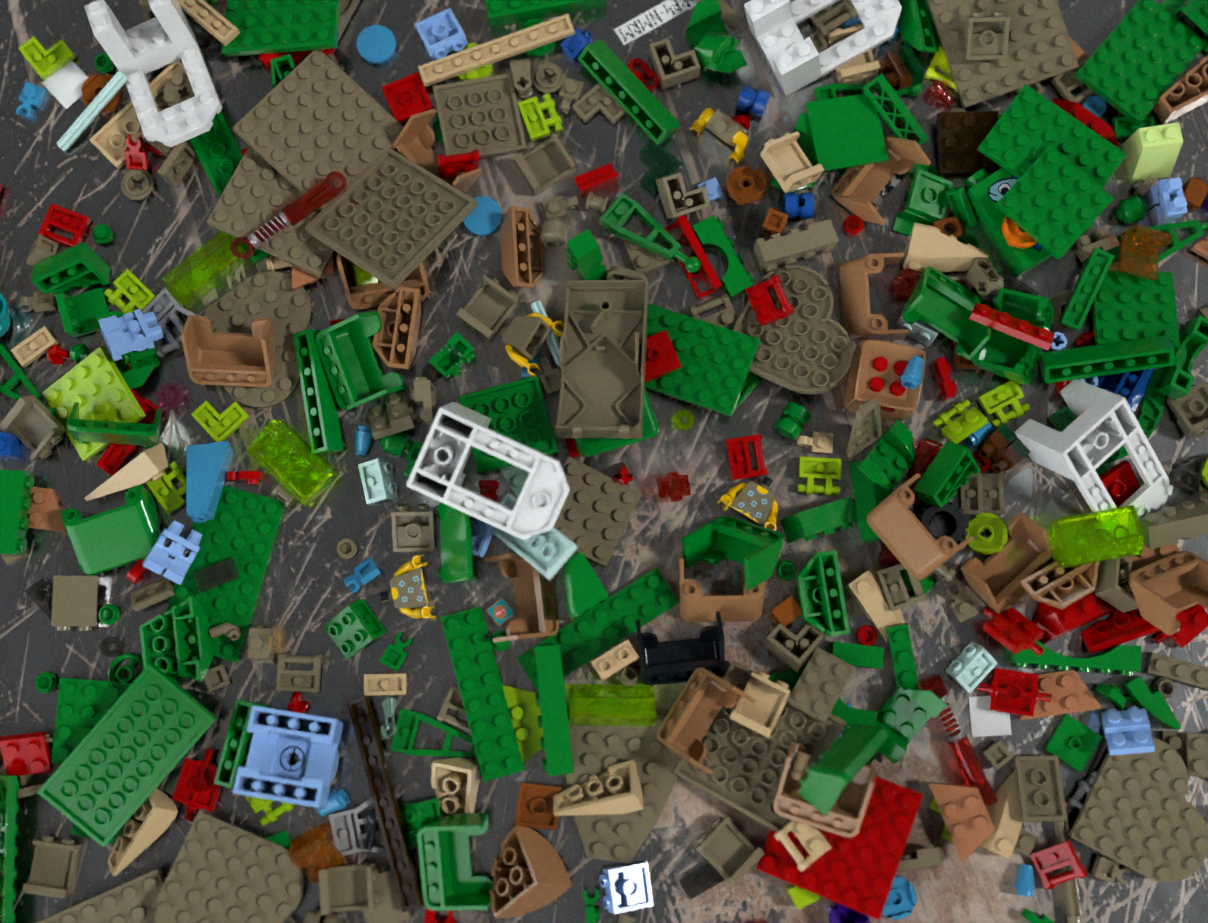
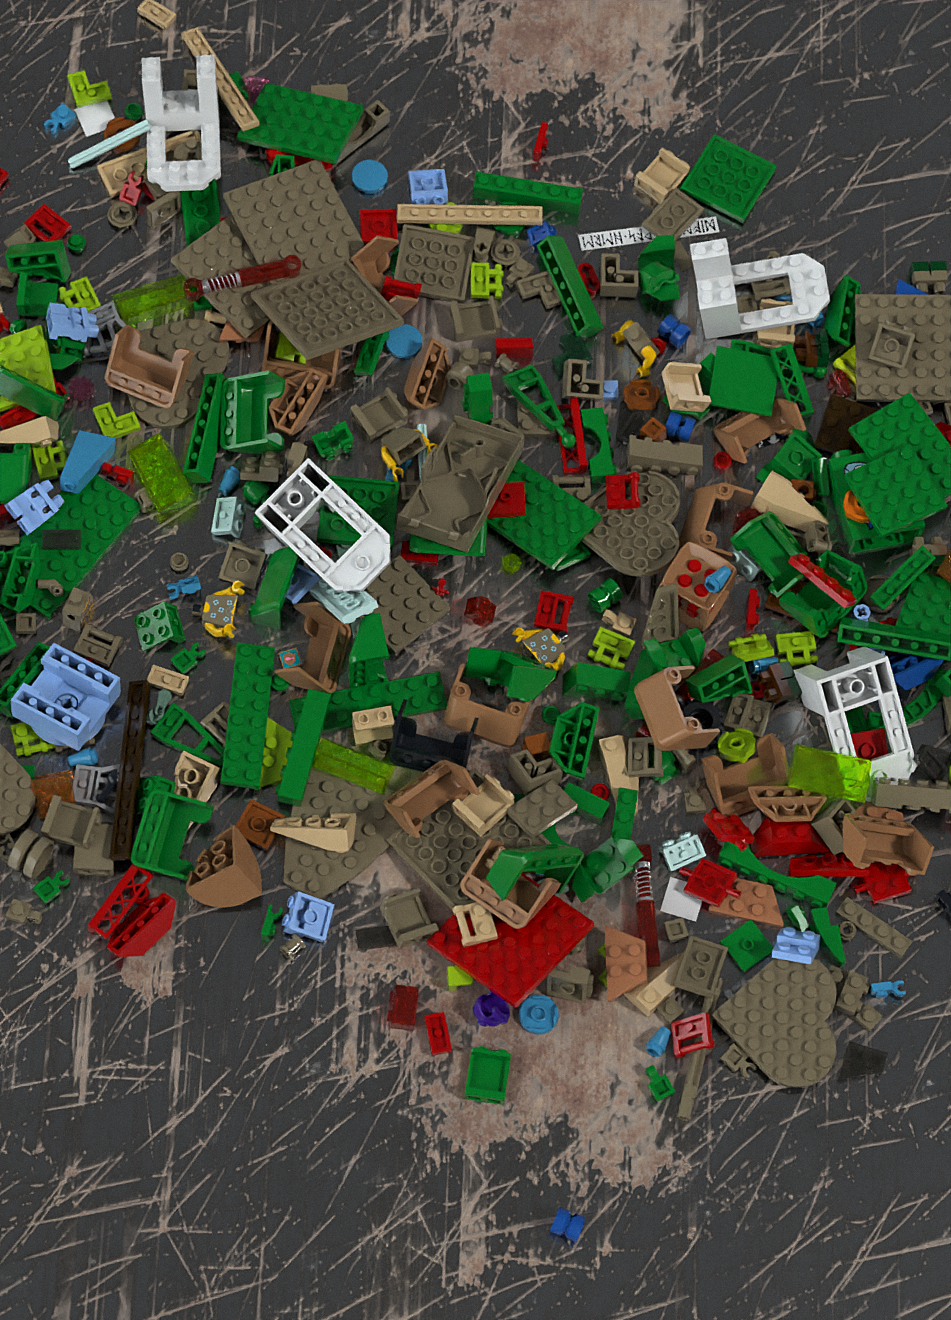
camera: 15 degrees right, 15 degrees down
none -> green plate [353,331,389,376]

